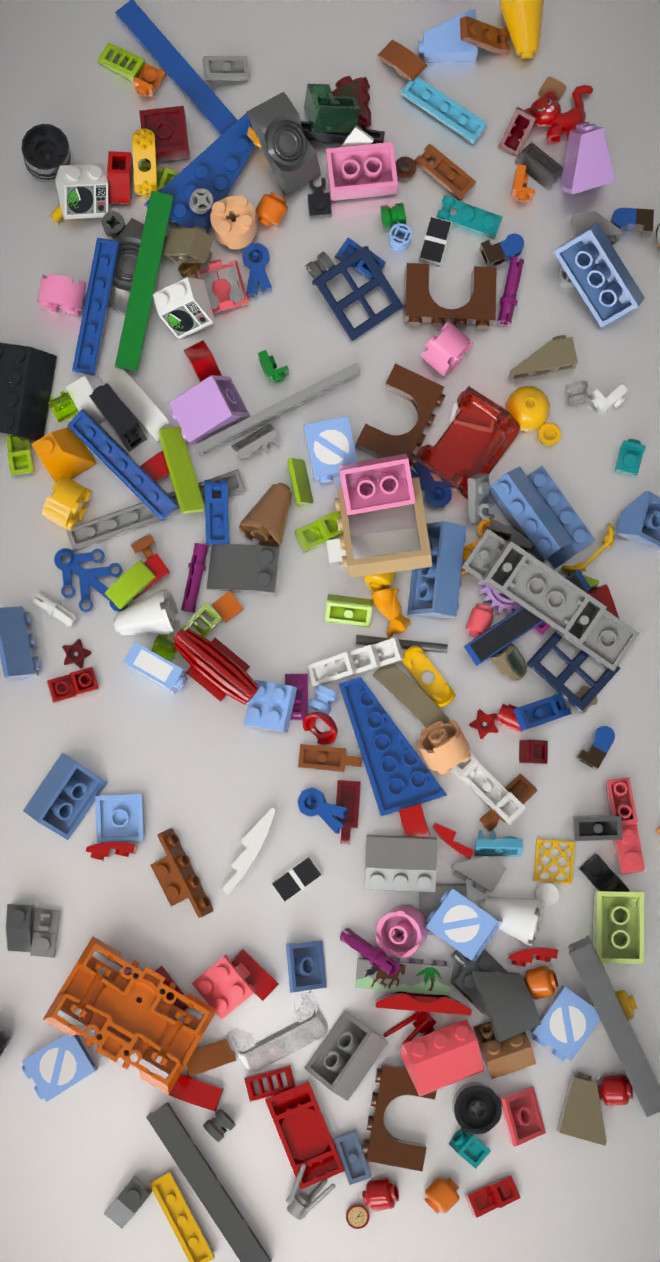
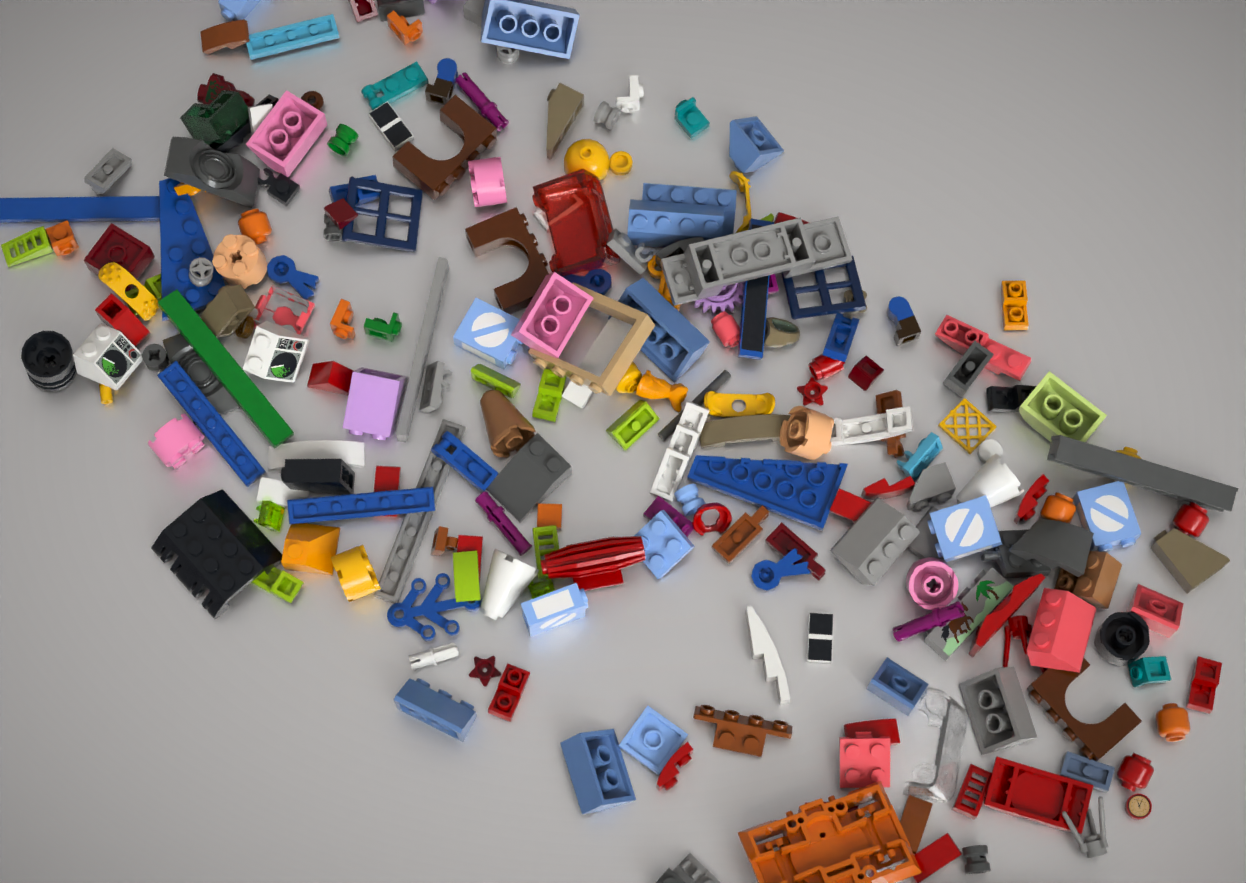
camera: 50 degrees left, 10 degrees down
lime tile [158,427,205,514] -> none
light blue wheel [389,223,412,252] -> none
dark orange plate [414,144,476,200] -> none
none -> dark red slope [324,198,358,230]
none -> orange bracket [330,299,355,339]

